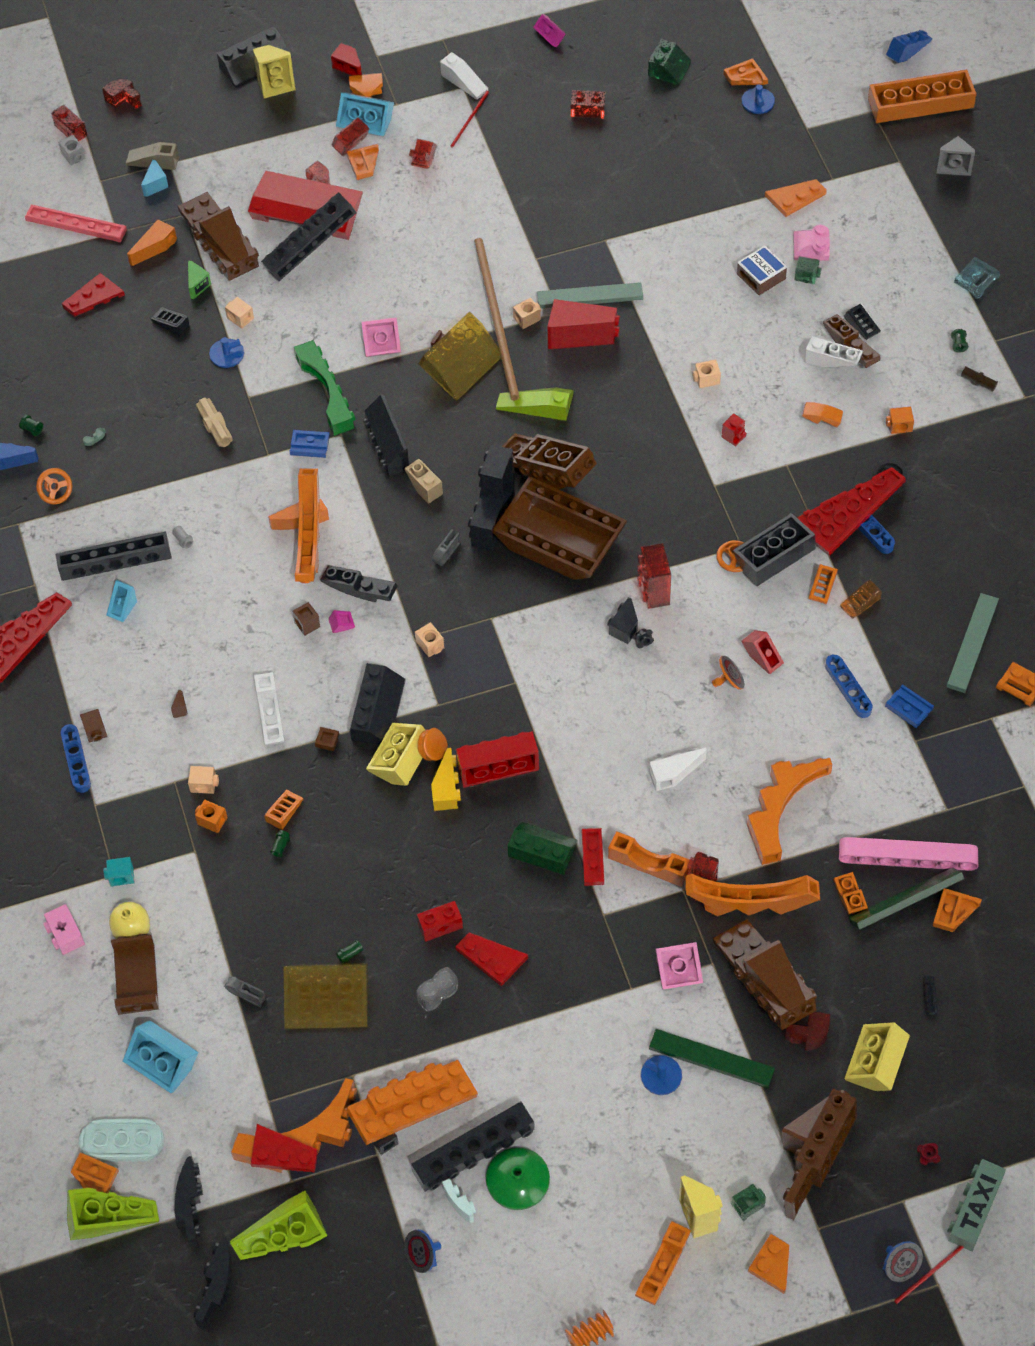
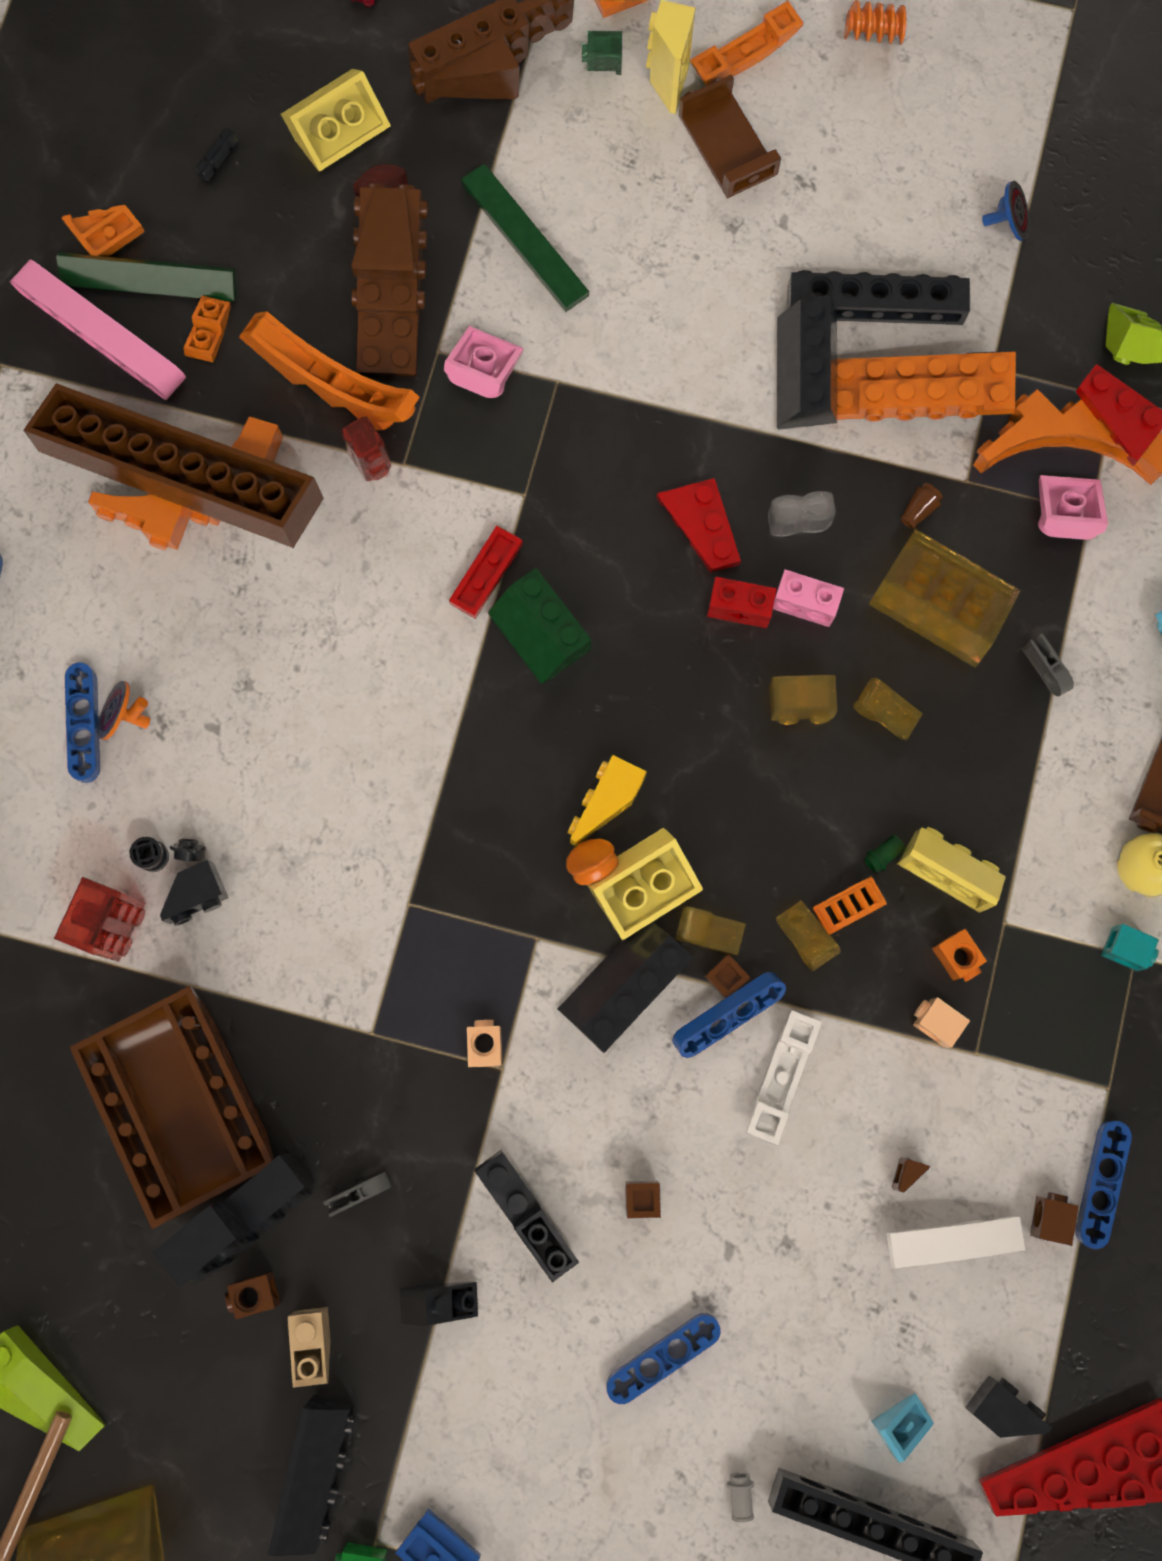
camera: 150 degrees left, 20 degrees up
orange slope [268,499,329,530] -> none
orange arch [295,468,320,583] -> none
dark pink slope [329,610,355,633] -> none
dark green pin [336,940,363,964] -> none
light aqua slope [442,1179,476,1223] -> none
red brick [456,731,539,788] -> none
green dish [486,1147,550,1210] -> none
reddish brown wedge [502,433,597,490] -> none
orange arch [608,831,691,887] -> none
blue shield [641,1055,682,1095] -> none
white slope [649,747,707,791] -> none
red slope [741,630,784,674] -> none
none -> reddish brown brick [23,383,324,548]
none -> blue beam [65,662,100,783]
none -> black wheel [129,837,169,872]
none -> reddish brown brick [225,1271,281,1320]
none -> black slope [400,1282,478,1326]
none -> blue beam [606,1313,721,1404]
none -> blue beam [672,972,786,1058]
none -> clear yellow plate [675,907,746,956]
none -> reddish brown panel [679,74,781,199]
none -> clear yellow brick [769,675,838,725]
none -> bright pink brick [773,569,844,627]
none -> clear yellow plate [776,900,840,972]
none -> black slope [777,295,837,430]
none -> clear yellow plate [853,678,923,739]
none -> white slope [886,1216,1025,1268]
none -> light yellow slope [897,827,1006,913]
none -> reddish brown cone [900,483,943,529]
none -> black slope [965,1376,1052,1438]
none -> bright pink slope [1038,475,1108,540]

